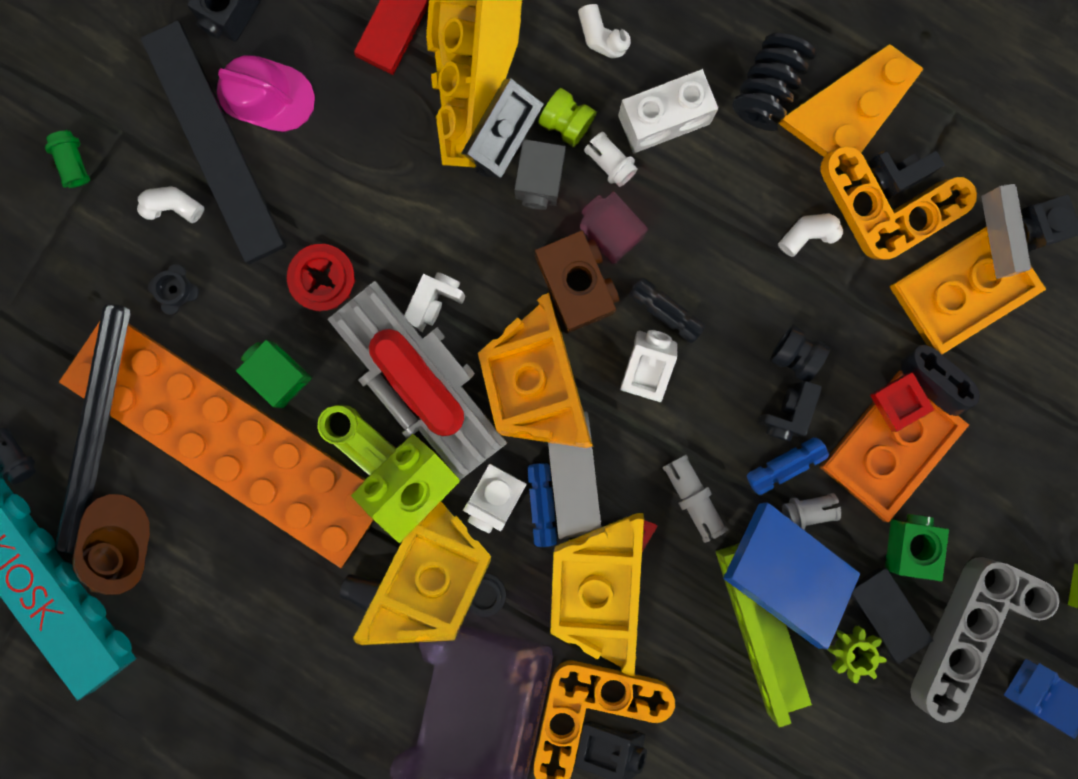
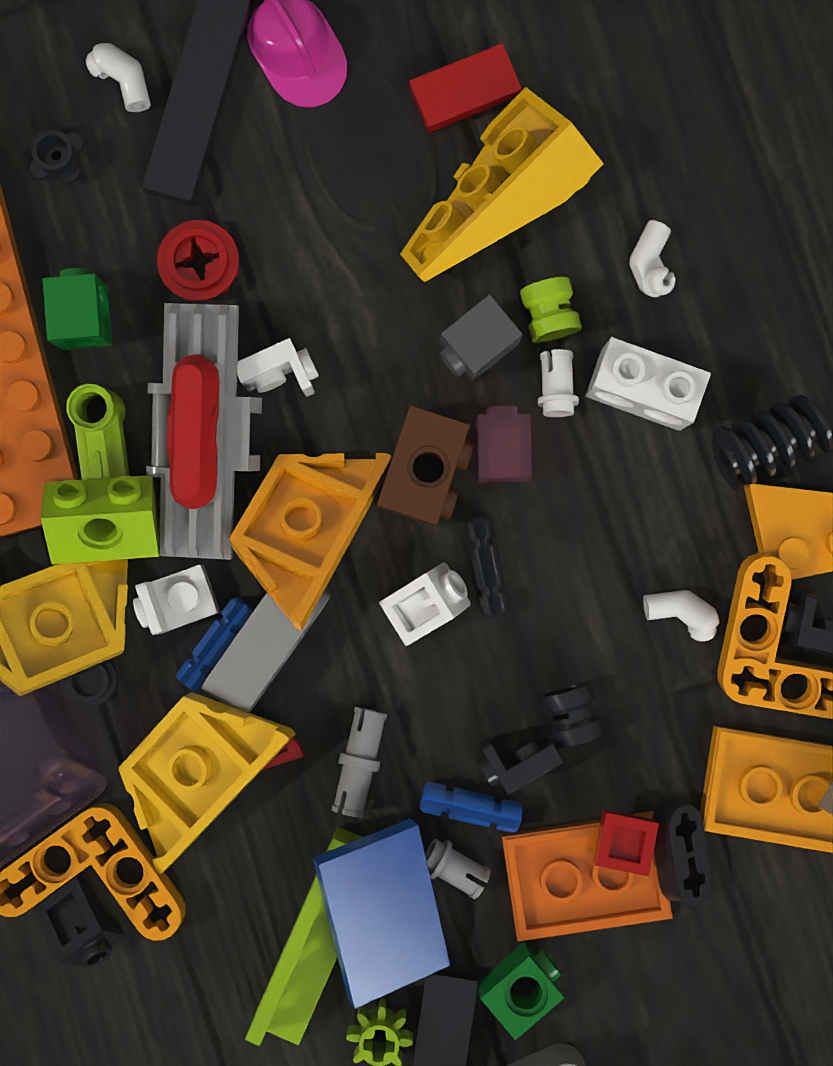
camera: 40 degrees right, 0 degrees up
panel [461,78,544,178] -> none

